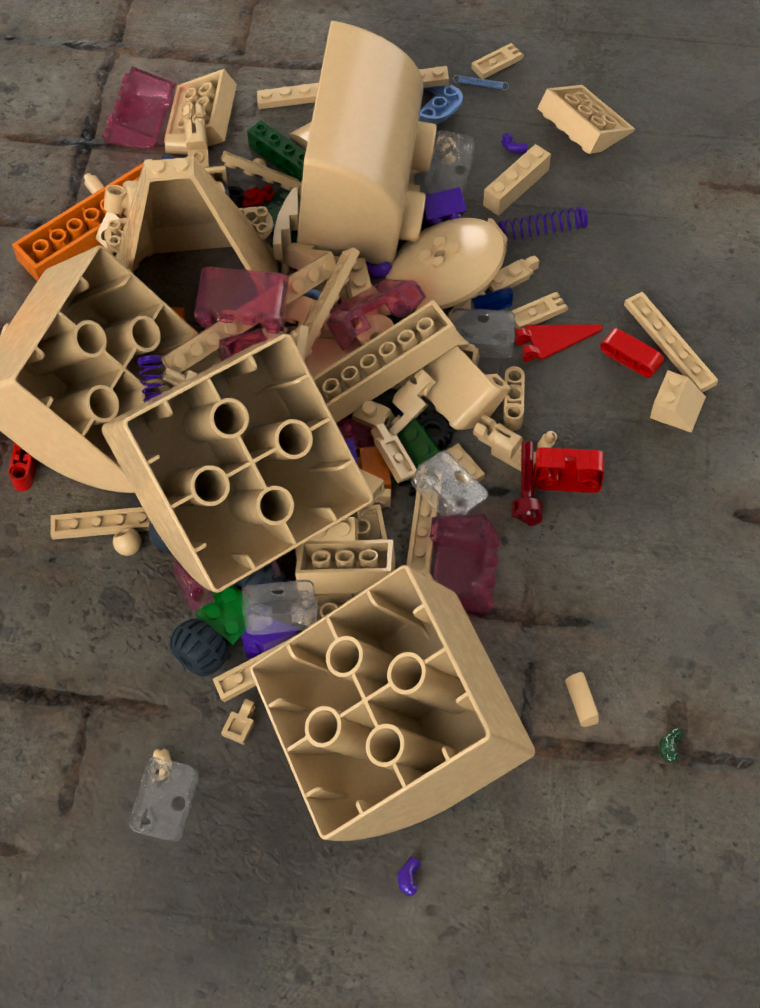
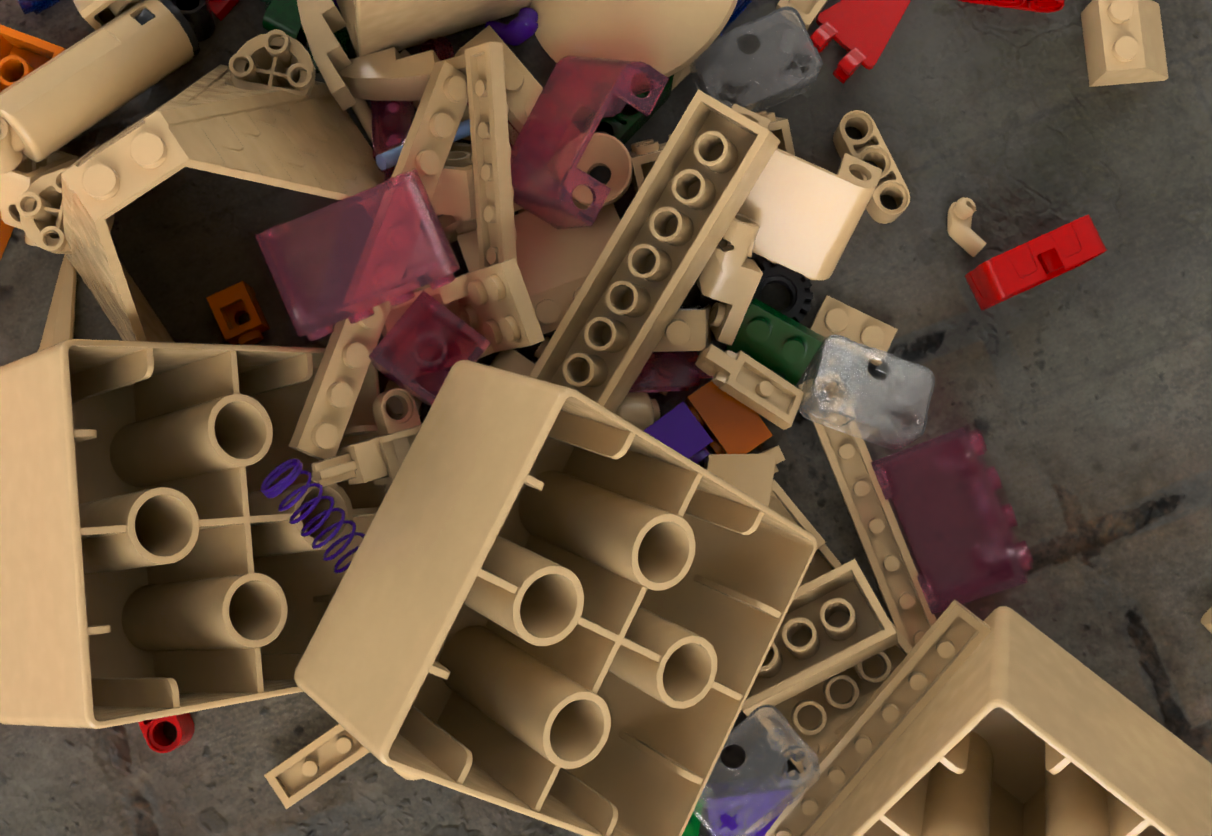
camera: 30 degrees left, 25 degrees up
tan plate [473,415,536,471] -> none
dark red piece [511,441,542,526] -> none

